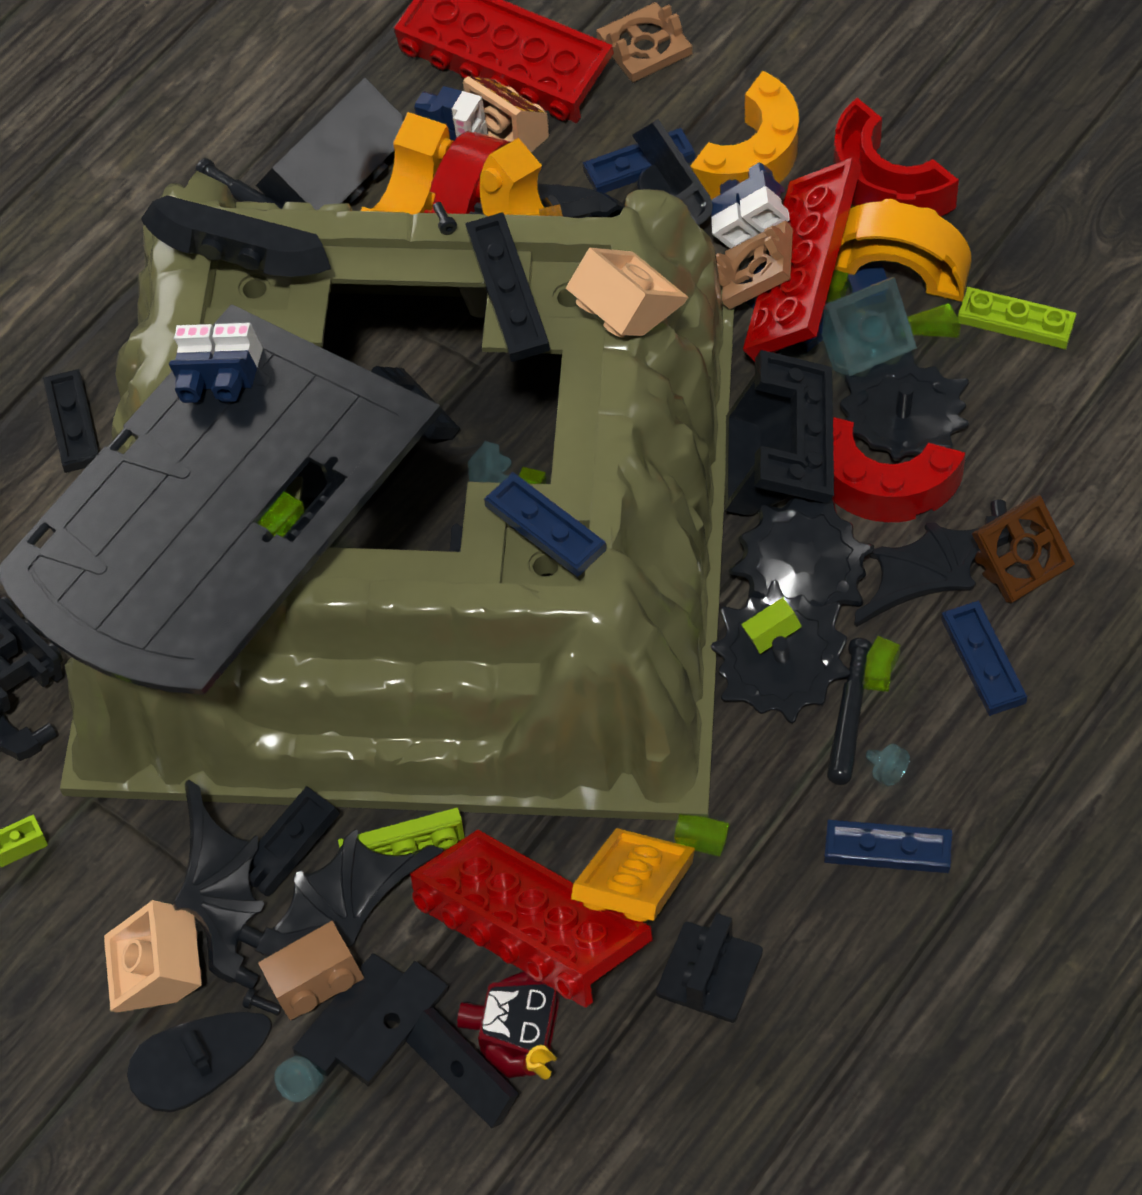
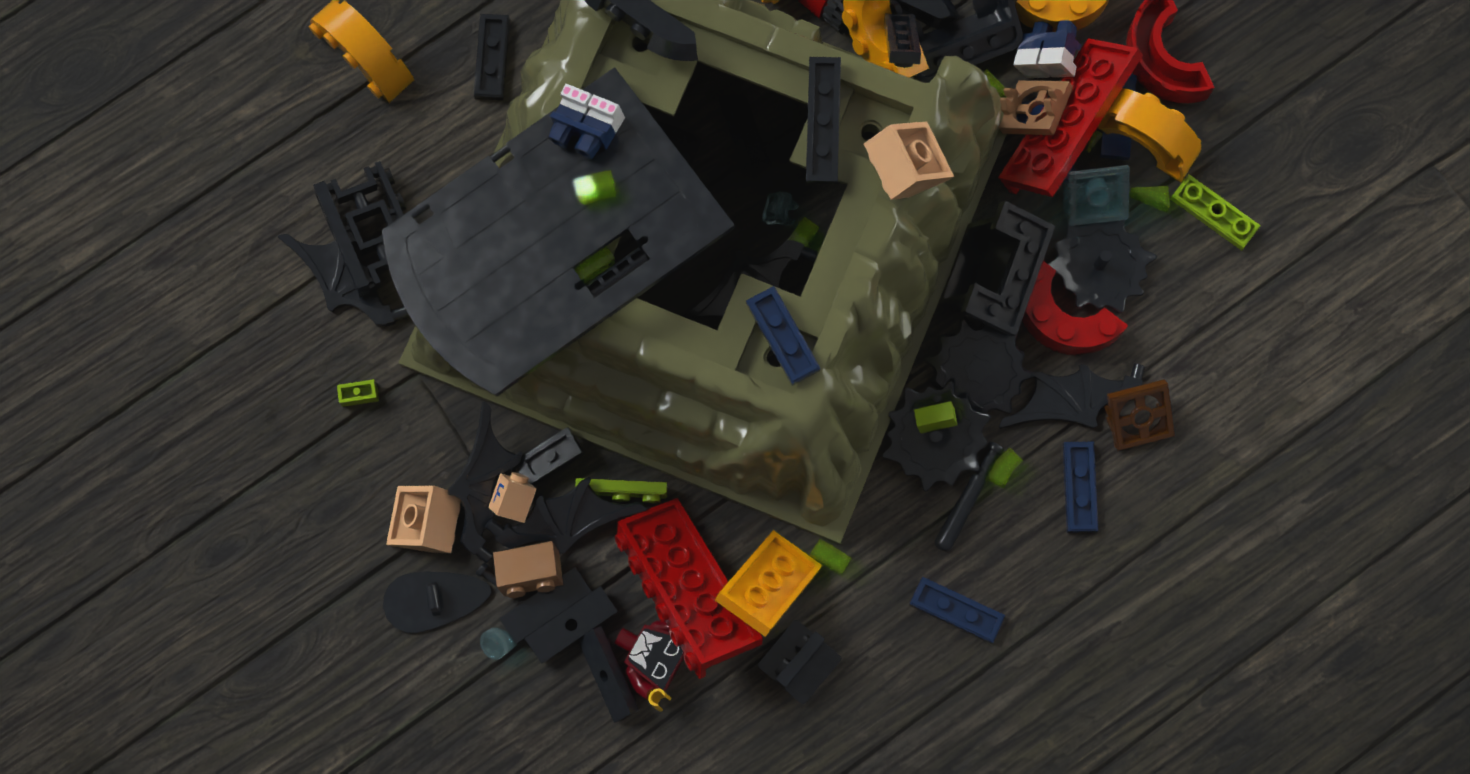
camera: 15 degrees right, 20 degrees up
black piece [433,202,457,235] -> none
clear light blue tile [865,743,910,786] -> none
none -> light nougat brick [488,472,536,523]
none -> clear neon green piece [573,170,616,205]

